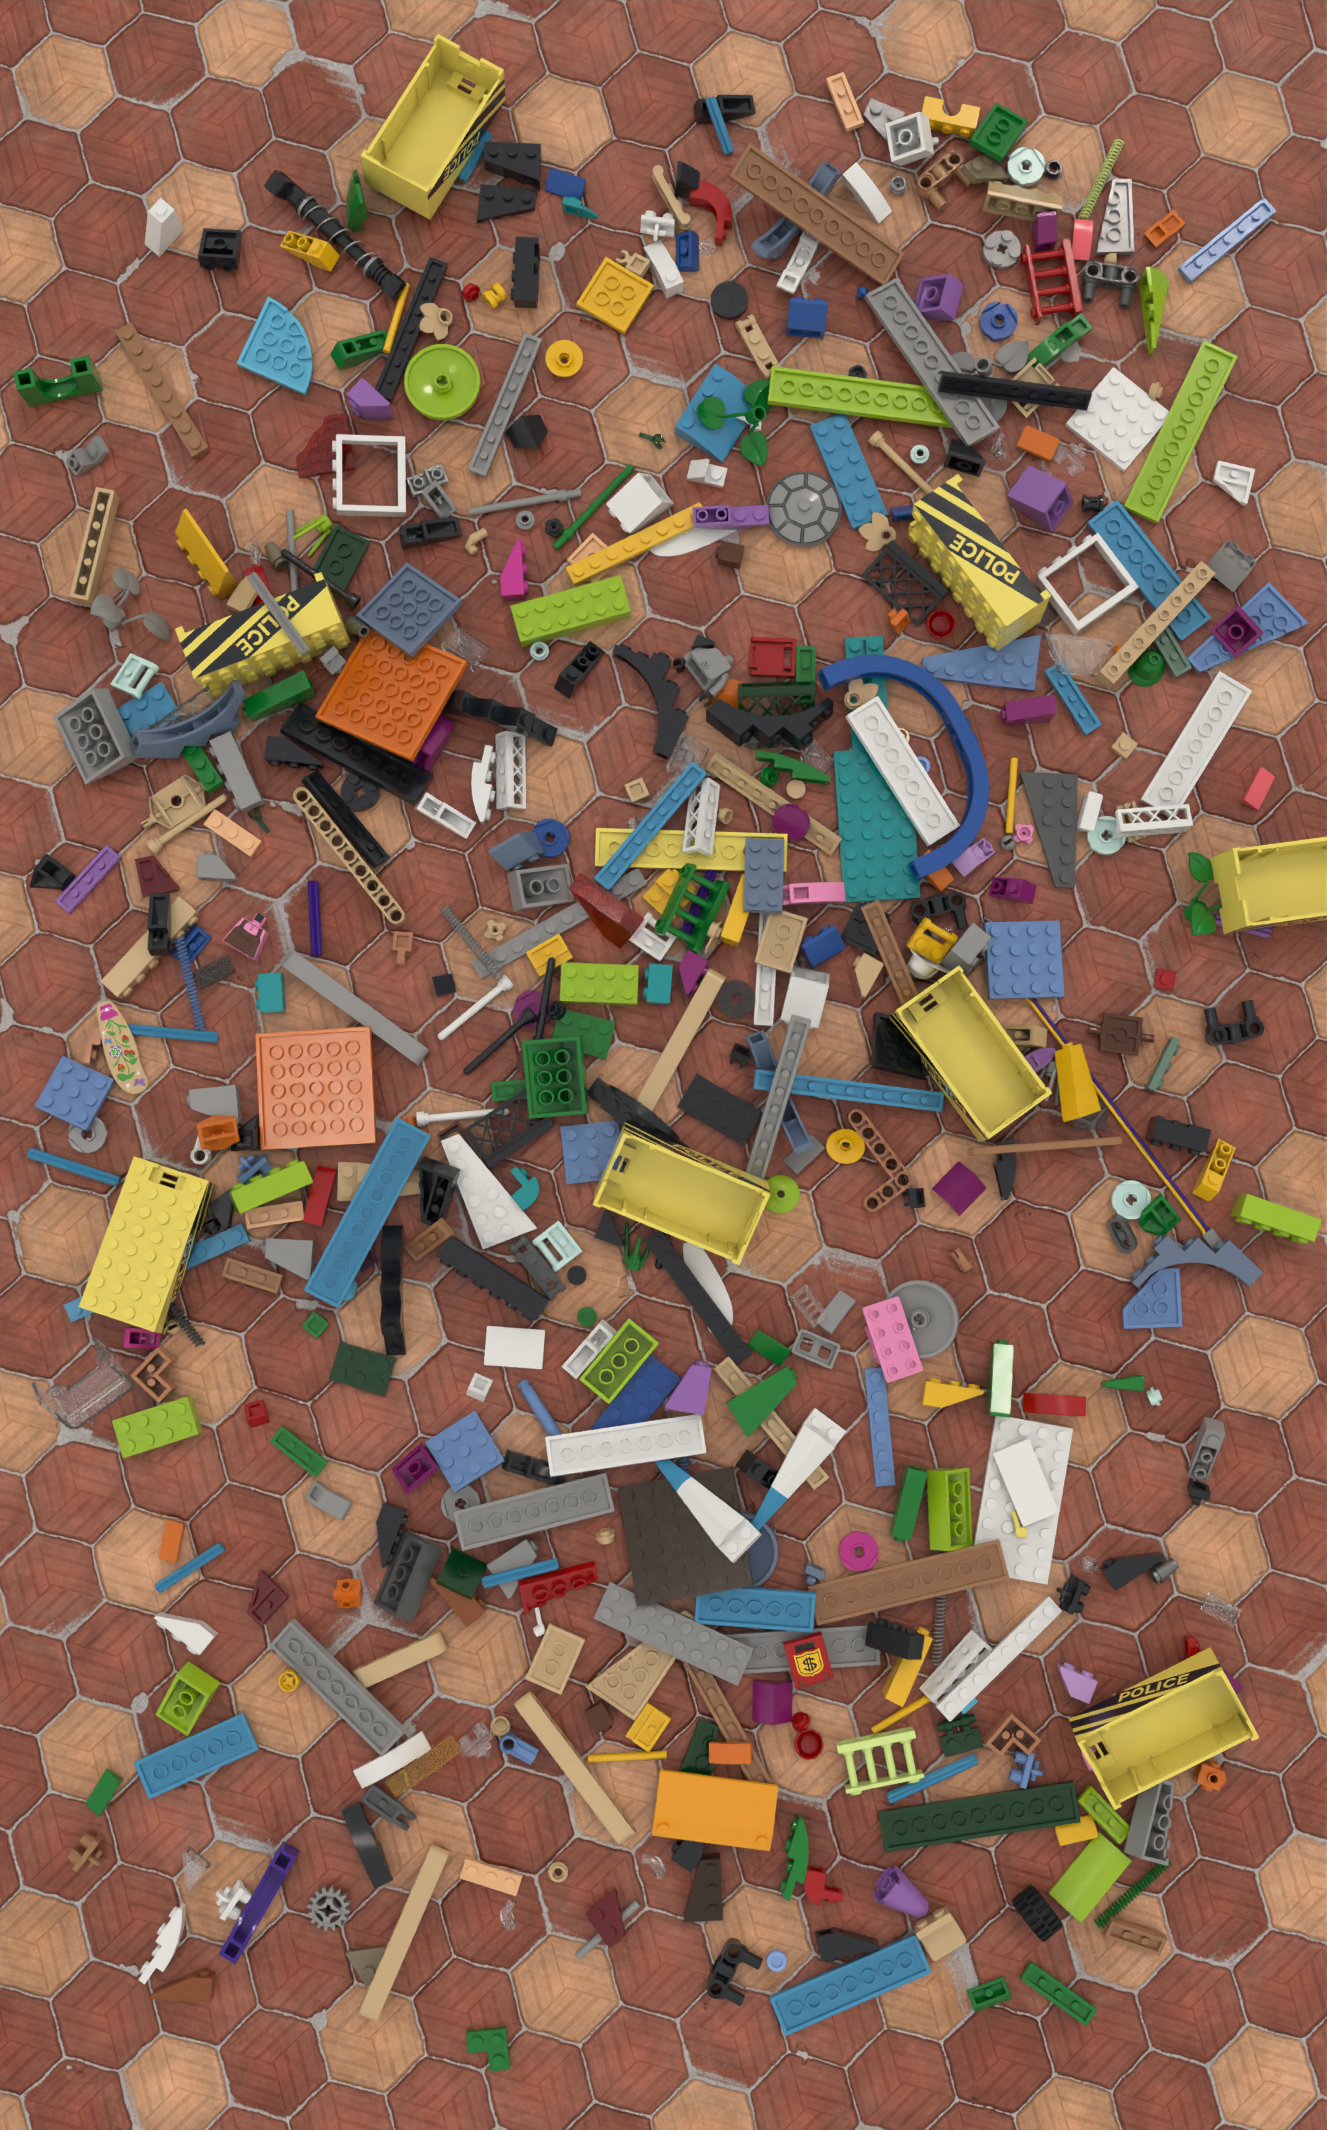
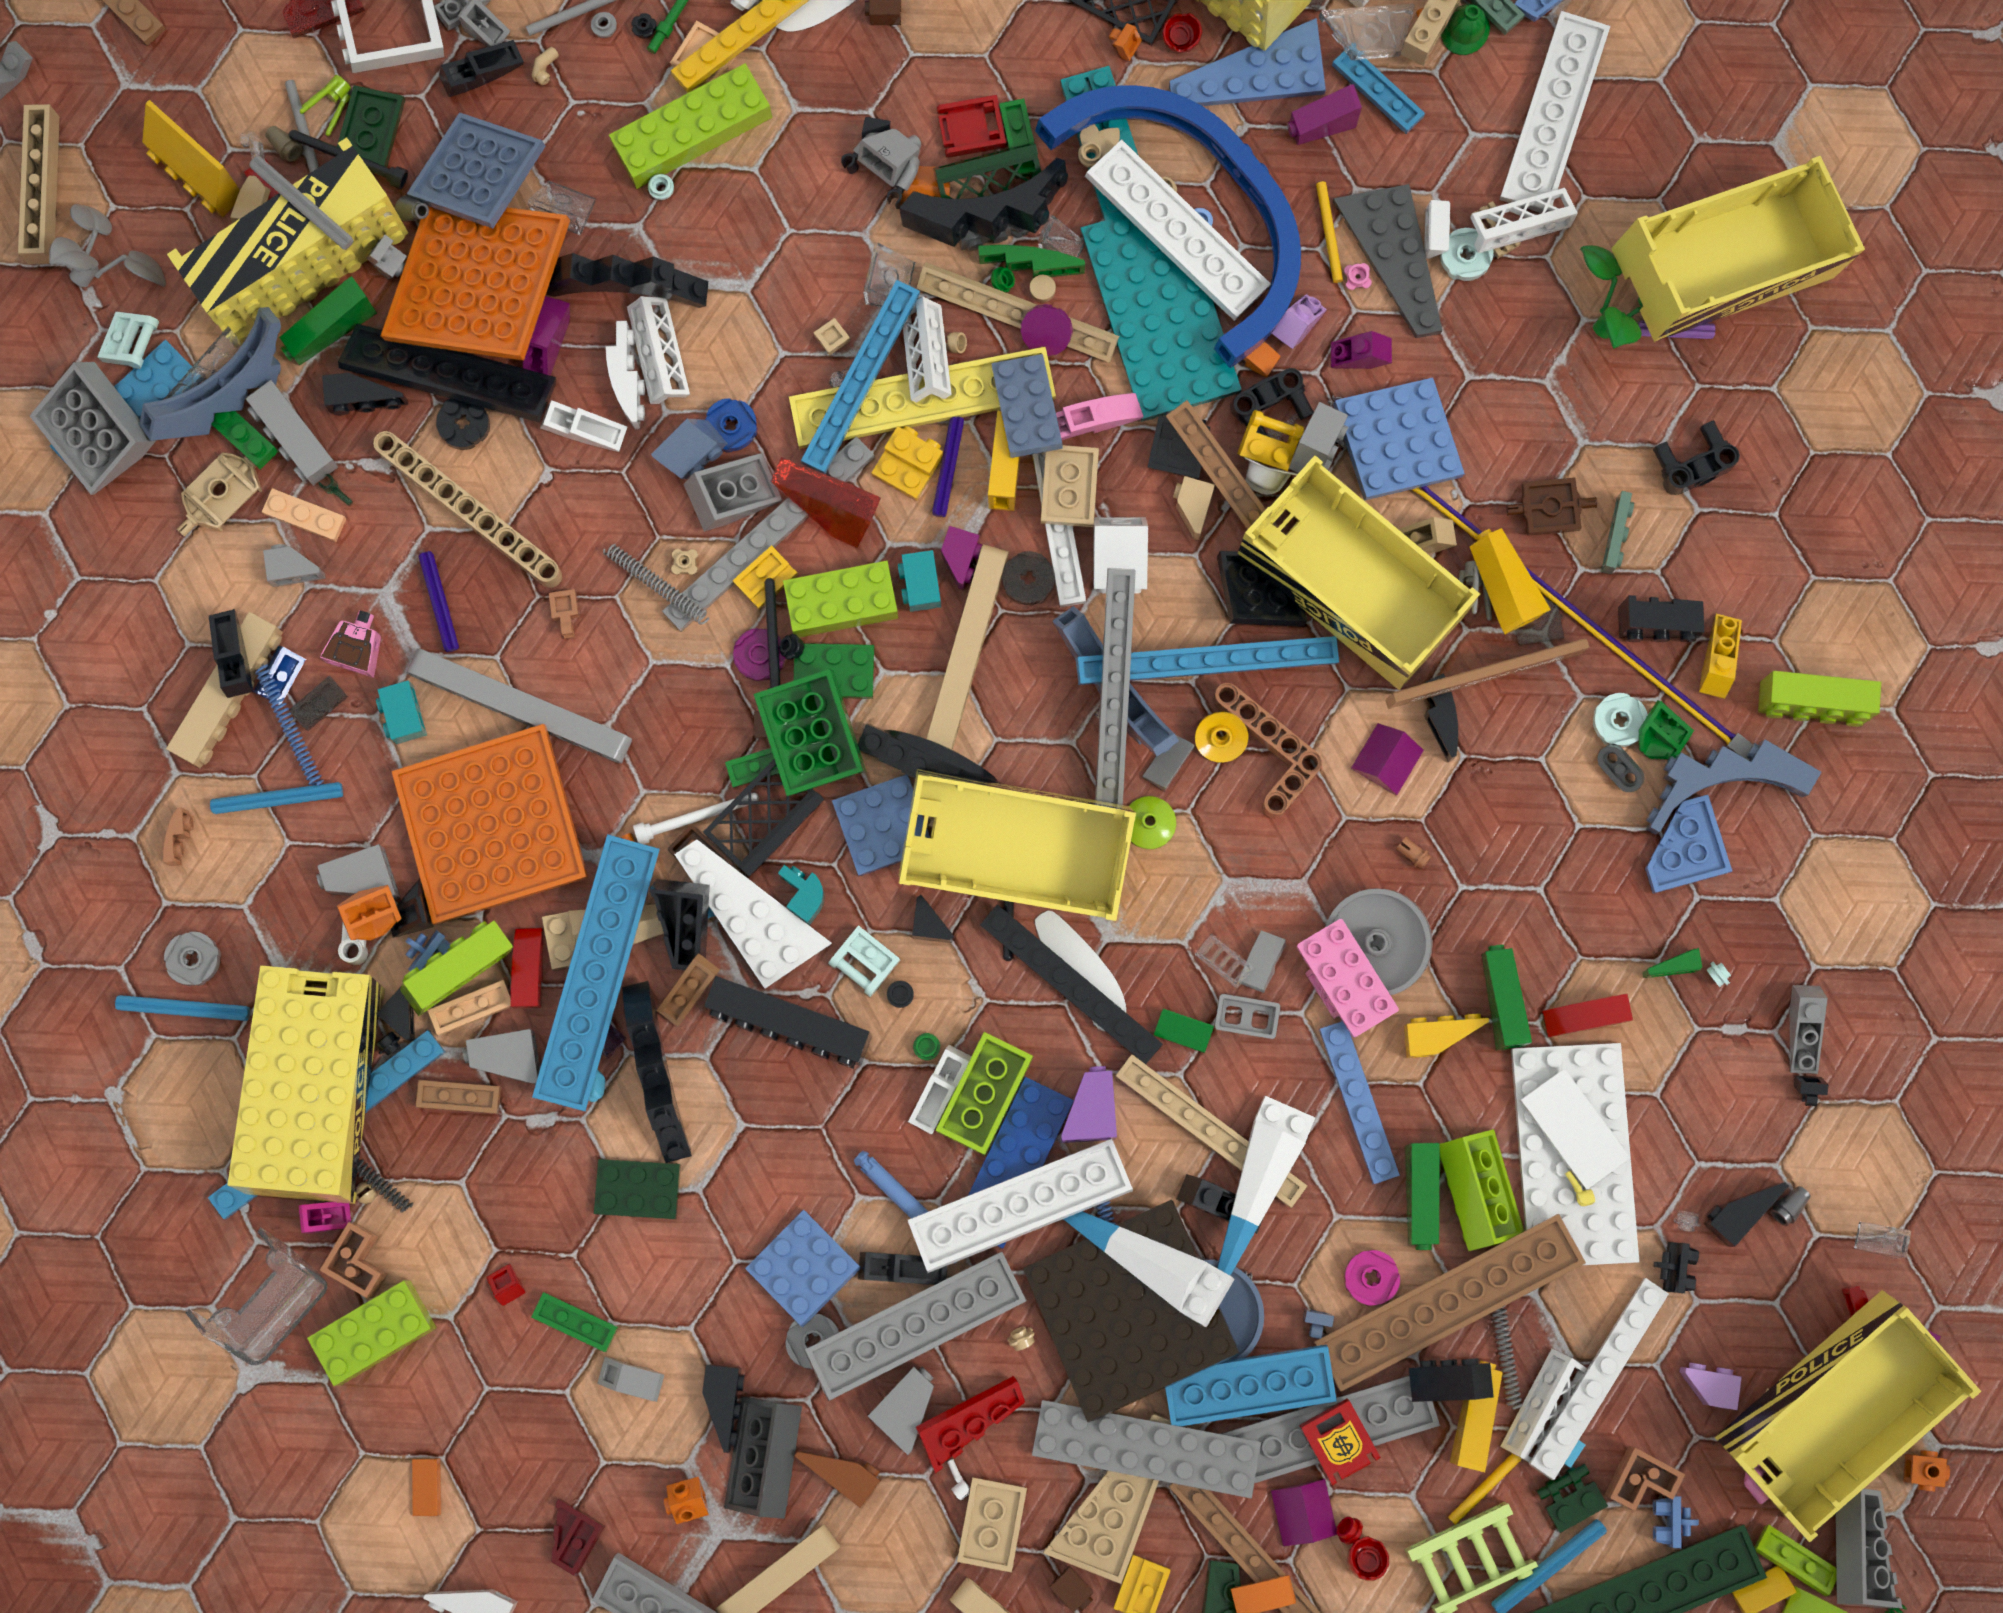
camera: 10 degrees left, 5 degrees down
black slope [30,853,76,890] -> none
medium blue plate [34,1056,115,1132] -> none
medium lavender tile [55,845,122,915] -> none
tan sticker [97,1000,148,1094] -> none
dark red wing [135,855,180,897] -> none
tan piece [146,794,227,854] -> none
dark azure axle [155,1542,225,1593] -> none
black plate [301,771,390,869] -> none
green plate [302,1311,330,1339] -> none
magenta slope [392,1443,439,1494] -> none
black slope [432,973,456,997] -> none
dark green plate [436,1548,487,1600] -> none
white piece [438,974,514,1040] -> none
black piece [463,1007,538,1075] -> none
white slope [466,1373,493,1402] -> none
dark azure axle [482,1558,559,1588] -> none
white tile [484,1326,545,1369] -> none
dark pink slope [500,538,529,601] -> none
dark grey plate [508,1234,567,1301] -> none
black slope [554,641,605,699] -> none
black arch [613,644,689,761] -> none
green plant [623,1222,651,1271] -> none
white plate [628,912,678,962] -> none
green fence [654,863,731,954] -> none
black plate [677,1074,763,1146] -> none
tan plate [704,921,723,954] -> none
green slope [726,1366,798,1437] -> none
black tile [729,1043,751,1068] -> none
blue slope [800,925,846,969] -> none
black tile [902,1188,926,1208] -> none
light grey hinge [999,835,1016,851] -> none
medium lavender plate [1024,1048,1056,1072] -> none
tan plate [1110,732,1138,760] -> none
red plate [1153,968,1177,991] -> none
coral slope [1241,766,1275,811] -> none

